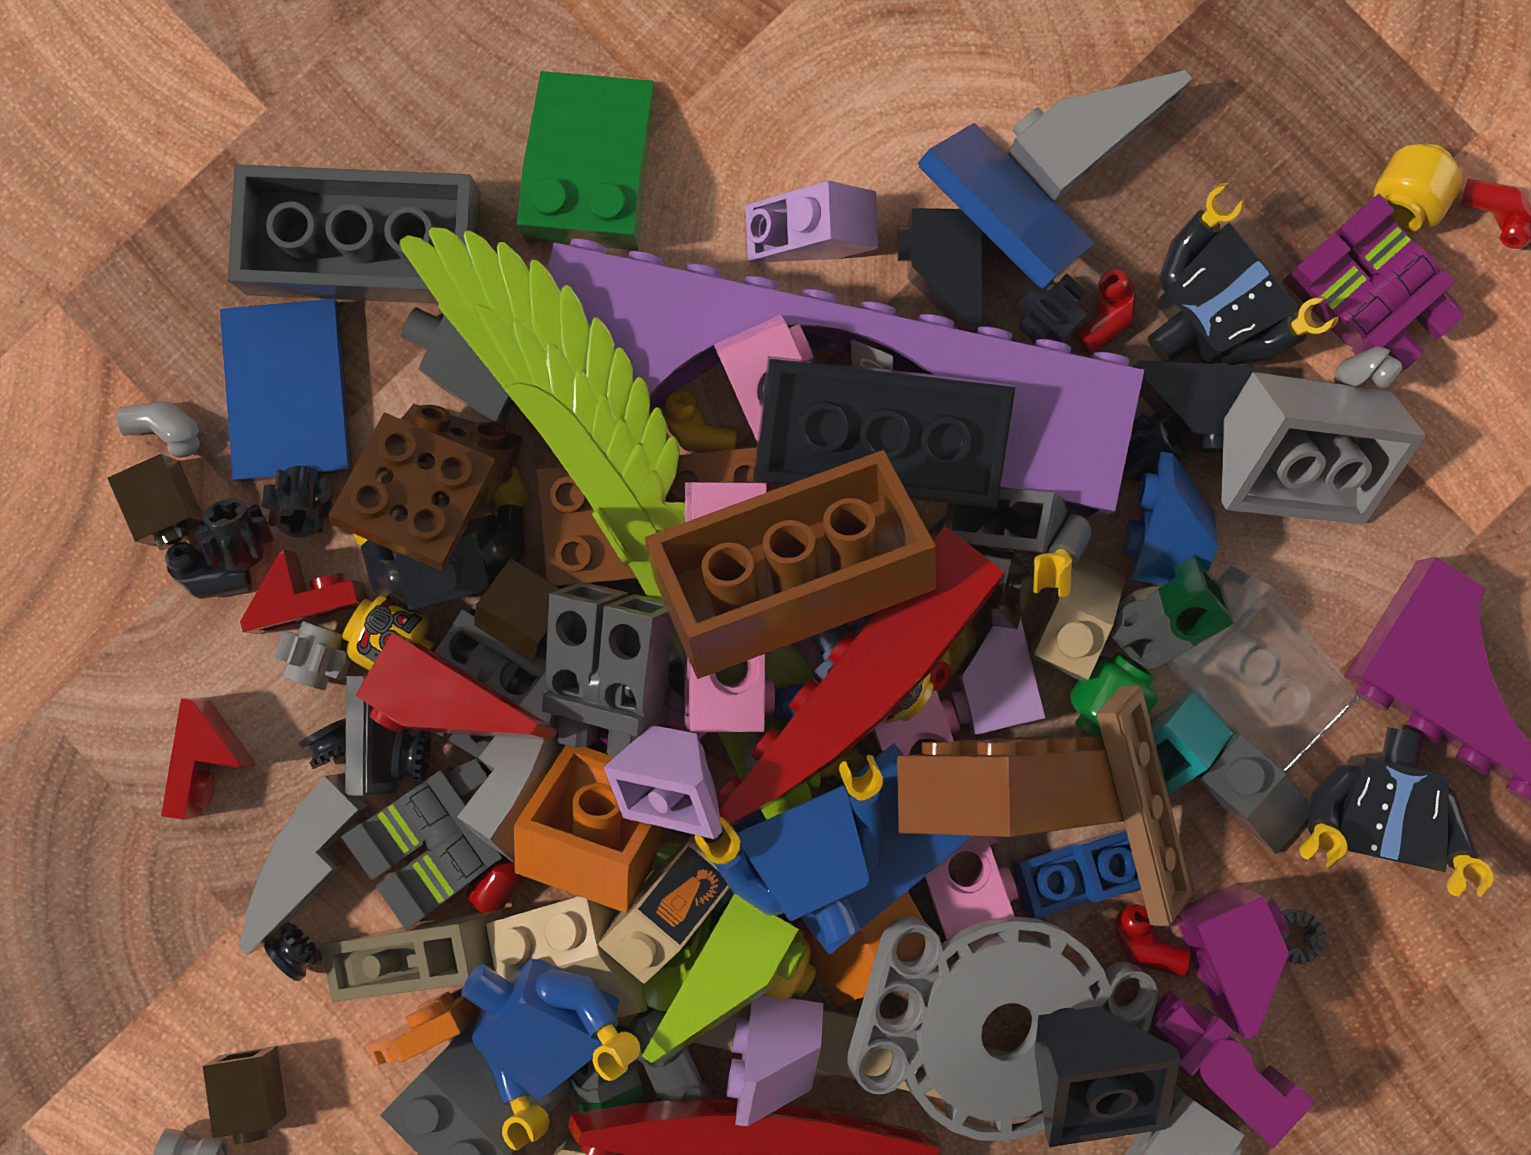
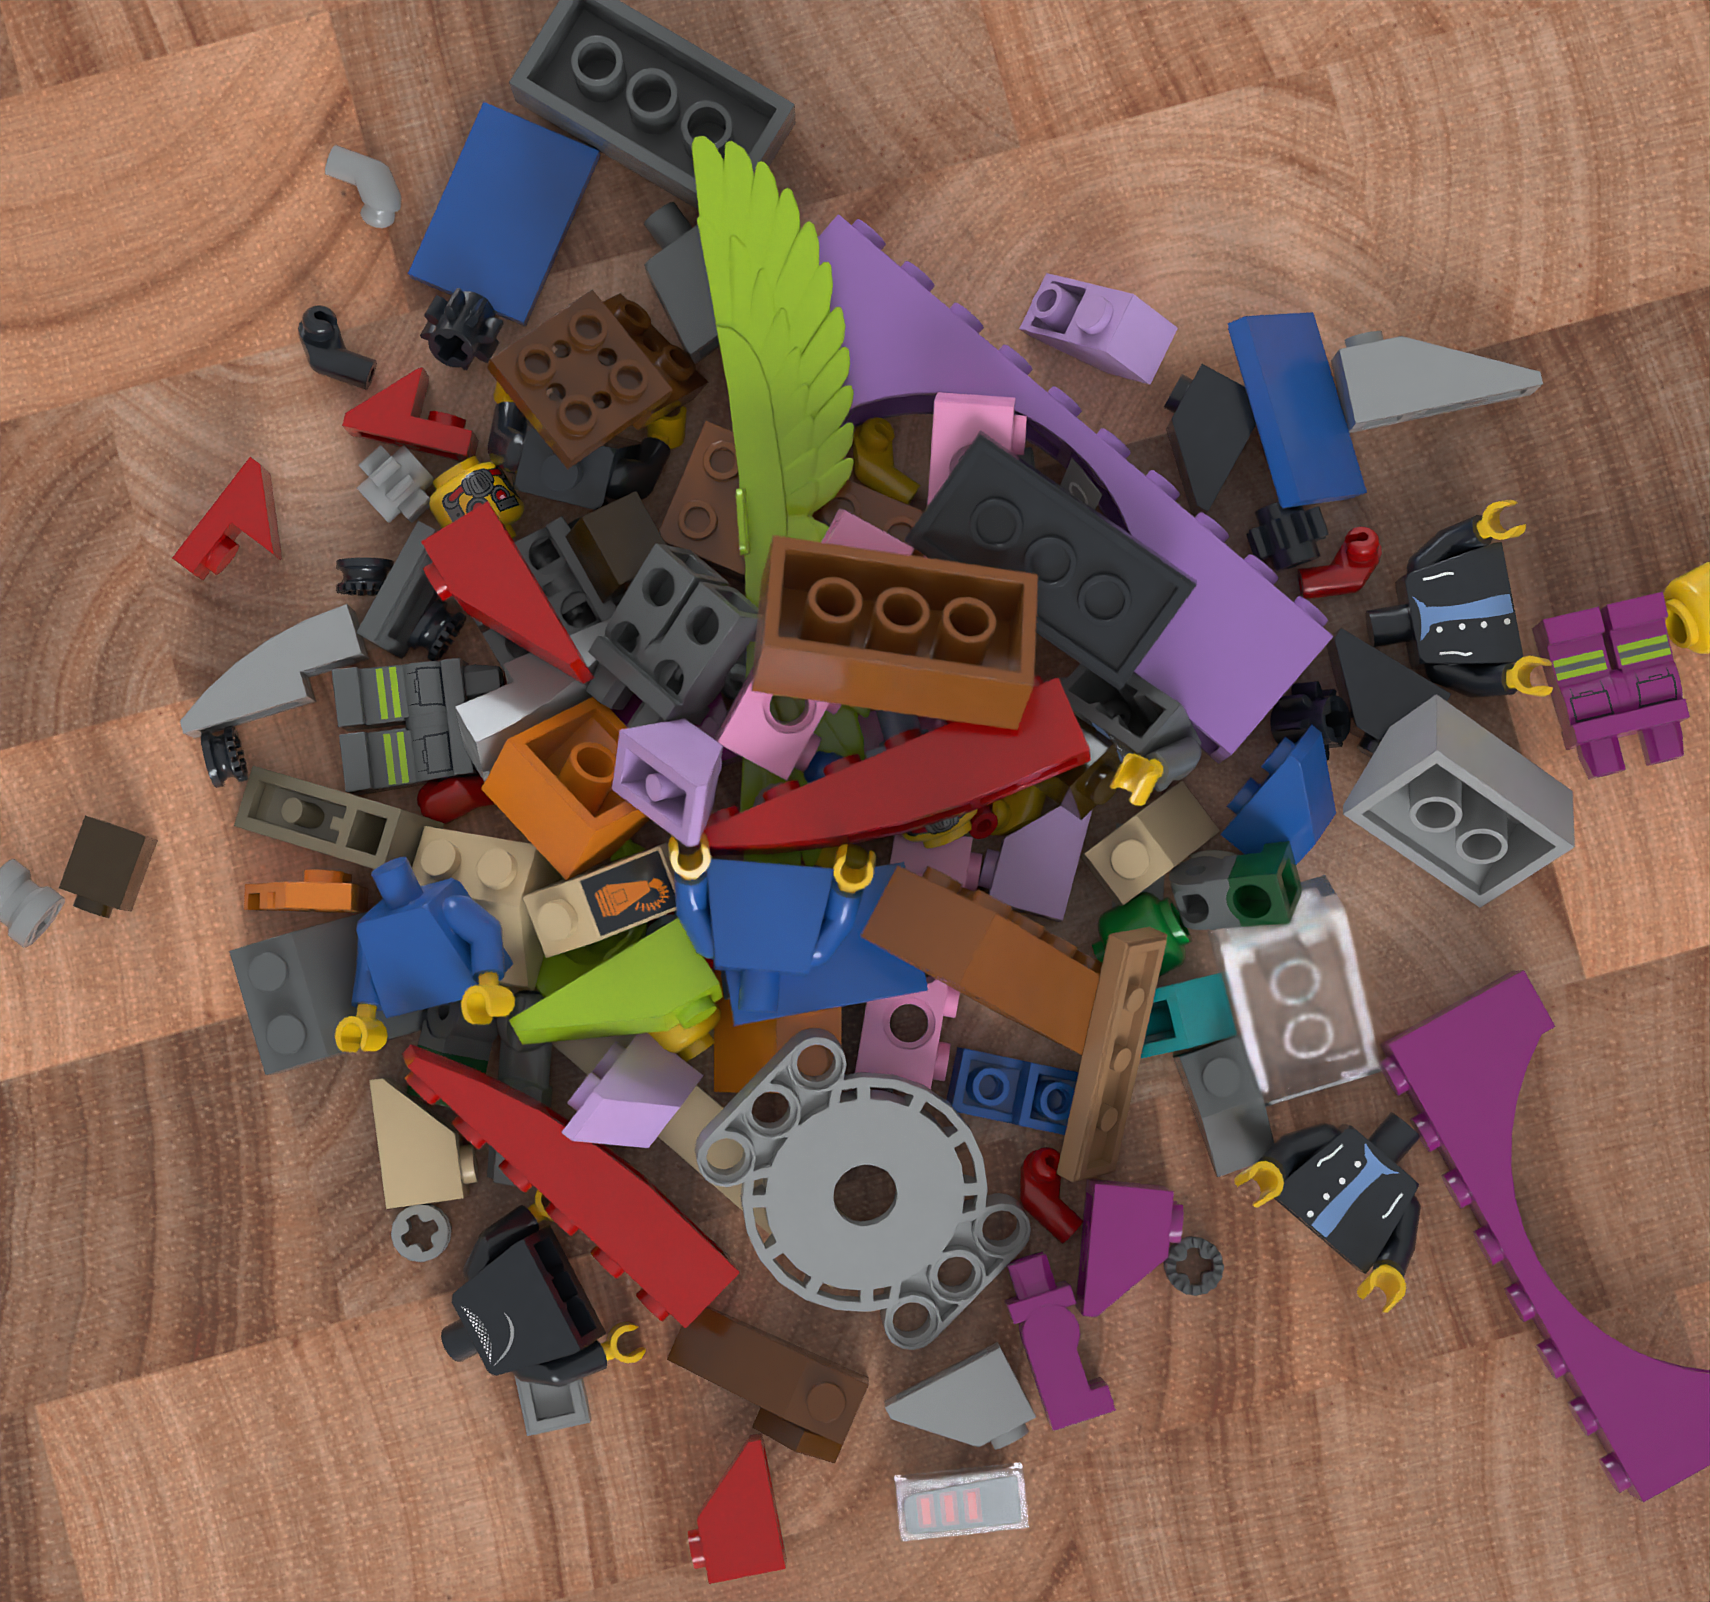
camera: 25 degrees right, 0 degrees up
dark brown brick [107,454,204,550] -> none
black gear [194,498,274,571] -> none
green slope [517,71,654,251] -> none
black slope [1034,1006,1181,1147] -> none
light grey arm [1334,346,1403,388] -> none

